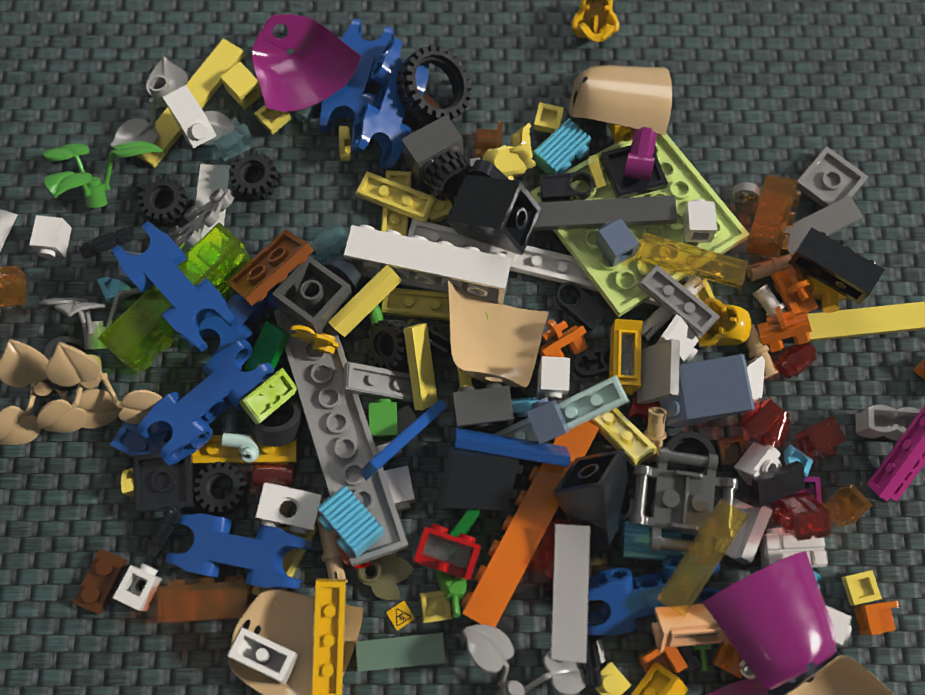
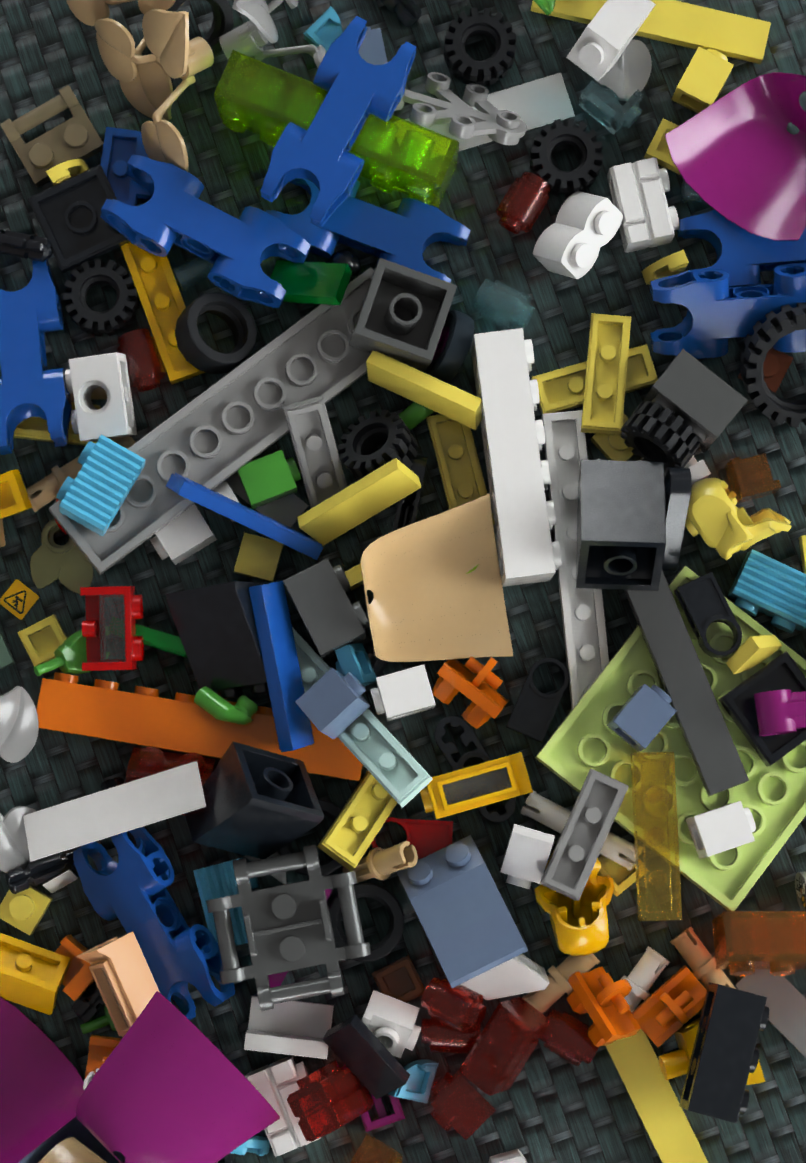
camera: 70 degrees right, 10 degrees up
light aqua arm [222,433,259,463] -> none
dark orange plate [225,229,314,306] -> none
lime plate [239,368,298,424] -> none
yellow plate [290,325,339,355] -> none
light grey tile [637,339,680,405] -> none
clear yellow tile [657,499,748,617] -> none
none -> dark tan plate [0,85,104,188]
none -> bright green arm [194,686,258,725]
none -> light yellow tile [234,532,284,582]
none -> clear red brick [459,997,551,1096]
none -> clear red brick [496,171,551,234]
none -> white brick [533,191,623,279]
none -> white brick [607,157,679,253]

